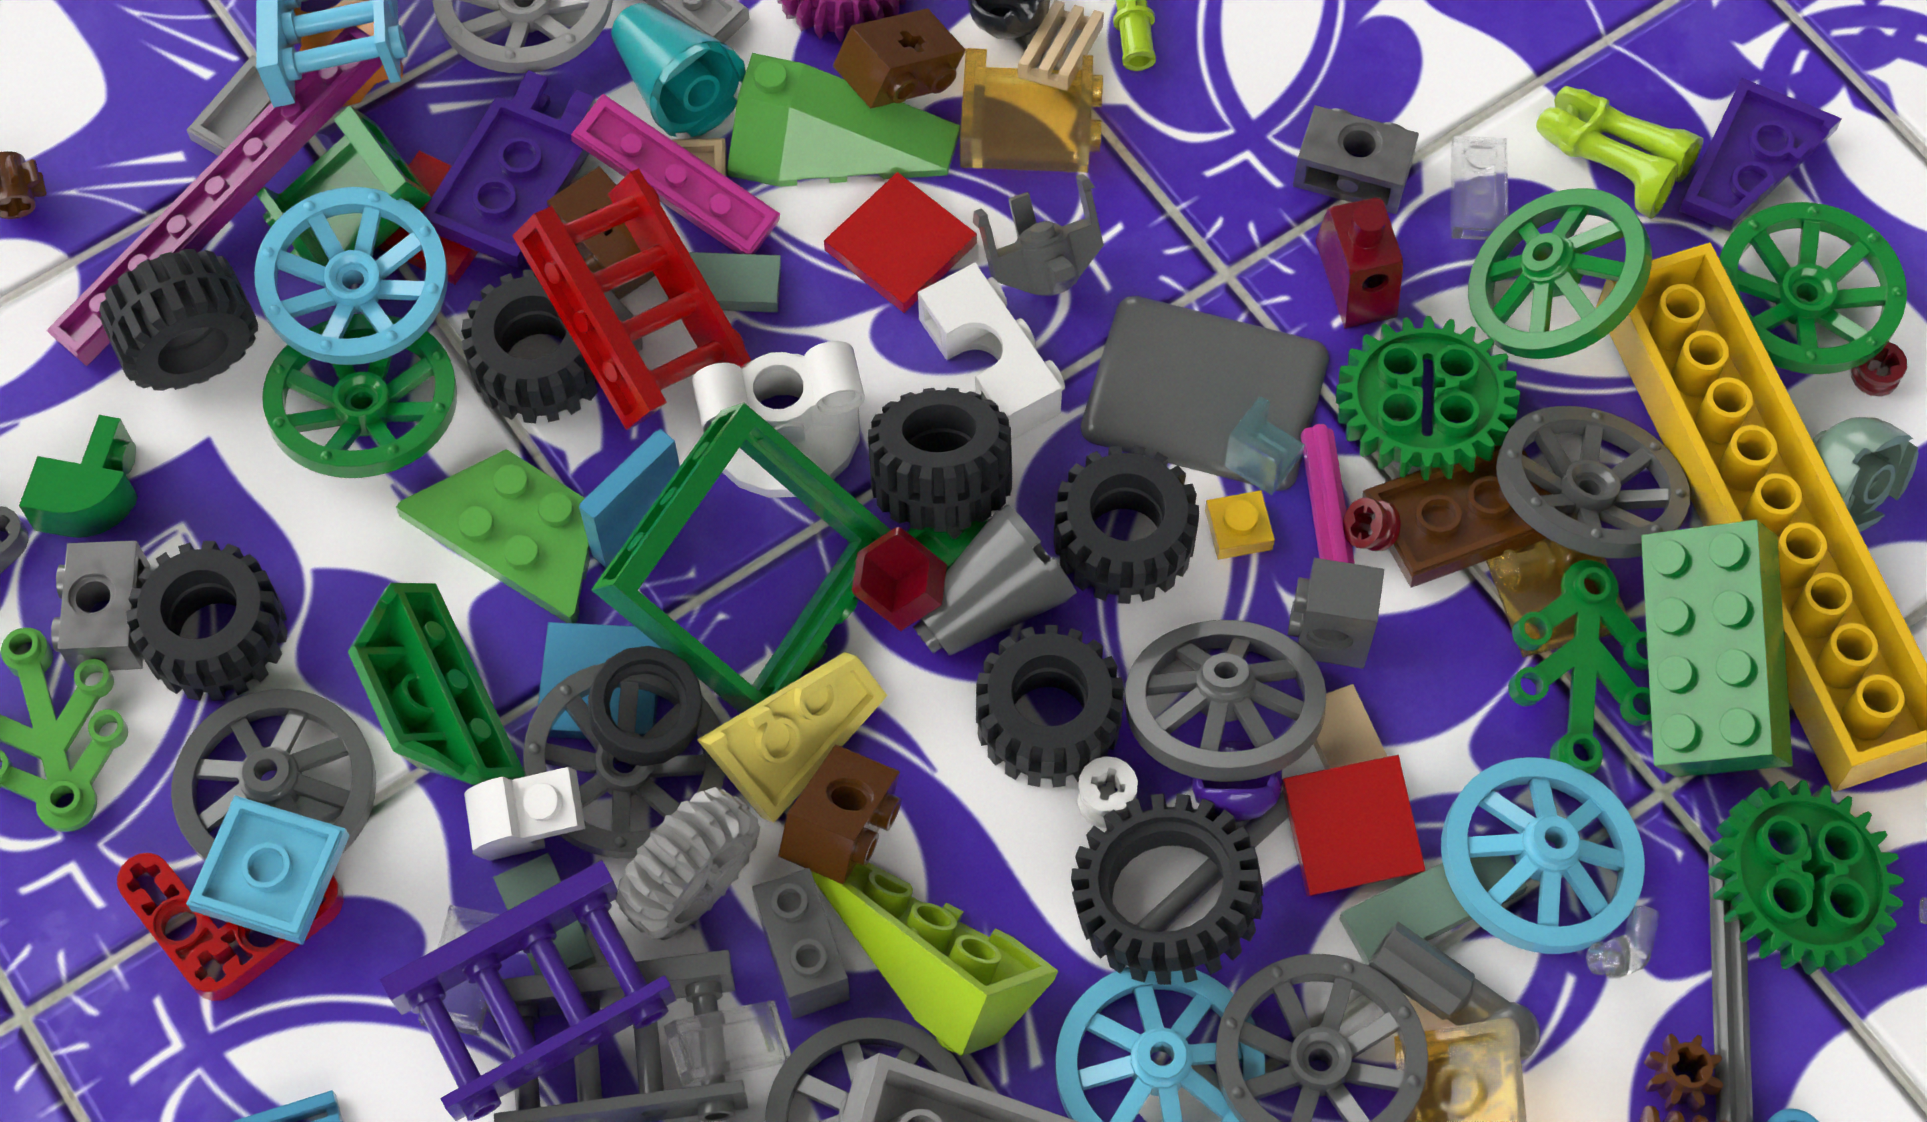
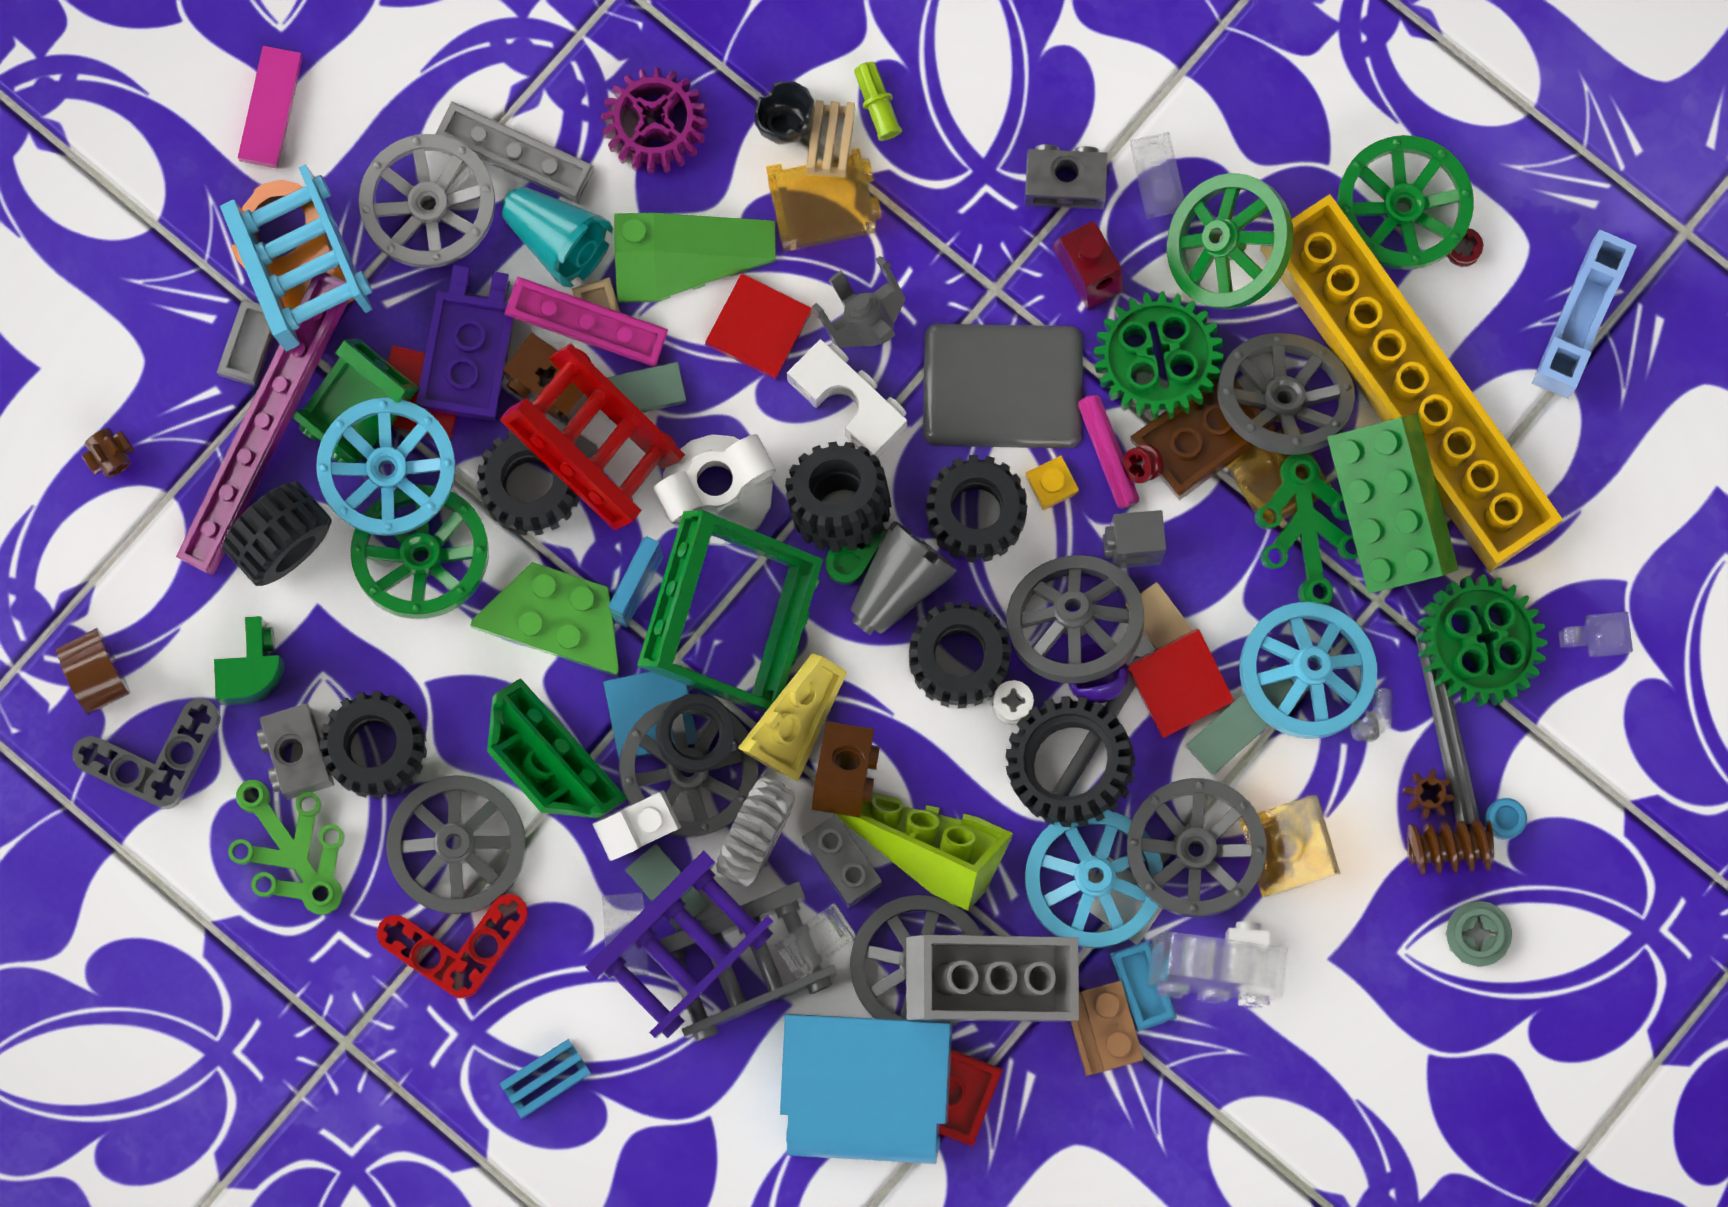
camera: 15 degrees left, 15 degrees up
medium azure plate [186,795,349,945] -> none
reddish brown brick [833,8,966,109] -> none
dark red panel [852,527,947,631] -> none
clear light blue panel [1225,396,1305,495] -> none
dark grey piece [1367,922,1540,1063] -> none
lime piece [1536,86,1704,219] -> none
dark purple wing [1679,78,1842,232] -> none
sand green cylinder [1812,417,1919,532] -> none

